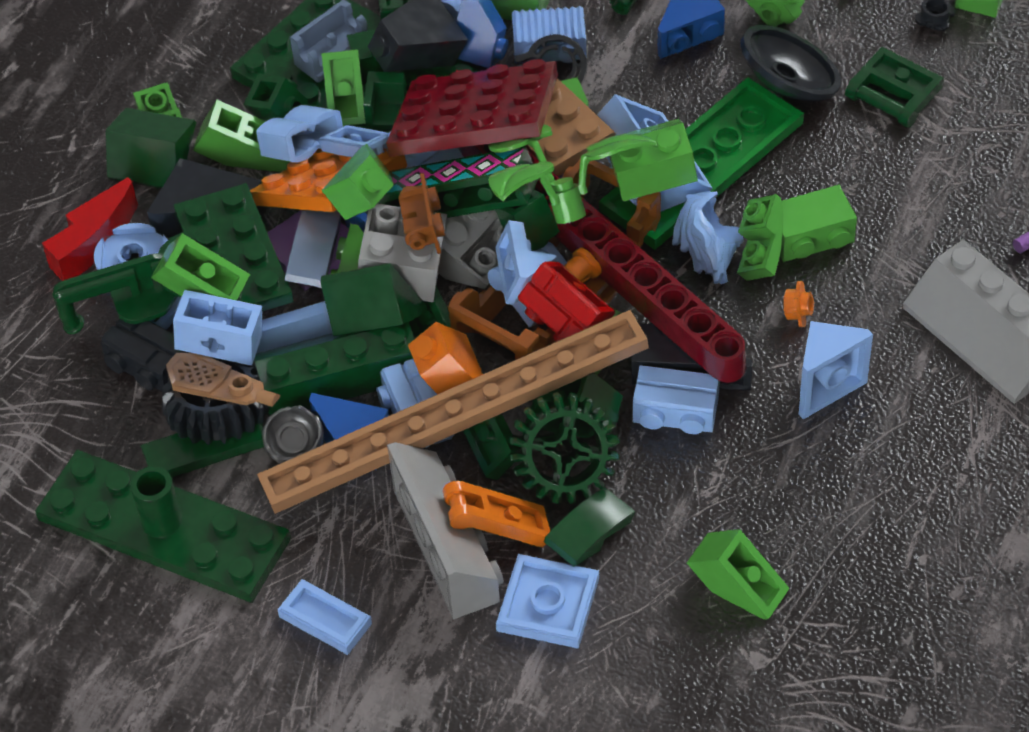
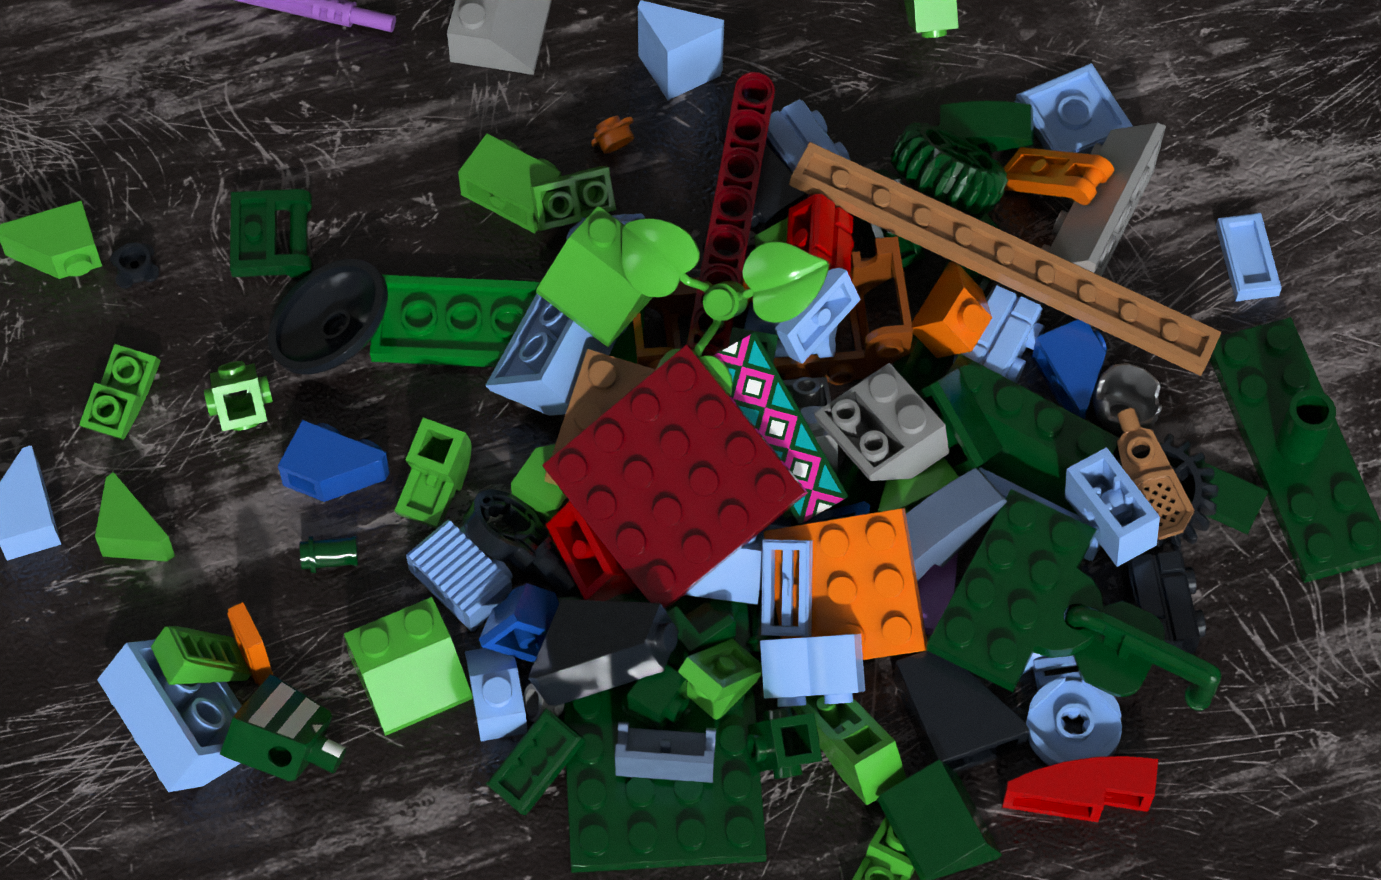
camera: 135 degrees left, 10 degrees up
bright green slope [151,233,250,300] -> none
bright green slope [322,144,394,220] -> none
dark orange hinge [398,173,446,254] -> none
none -> bright green brick [394,417,472,529]

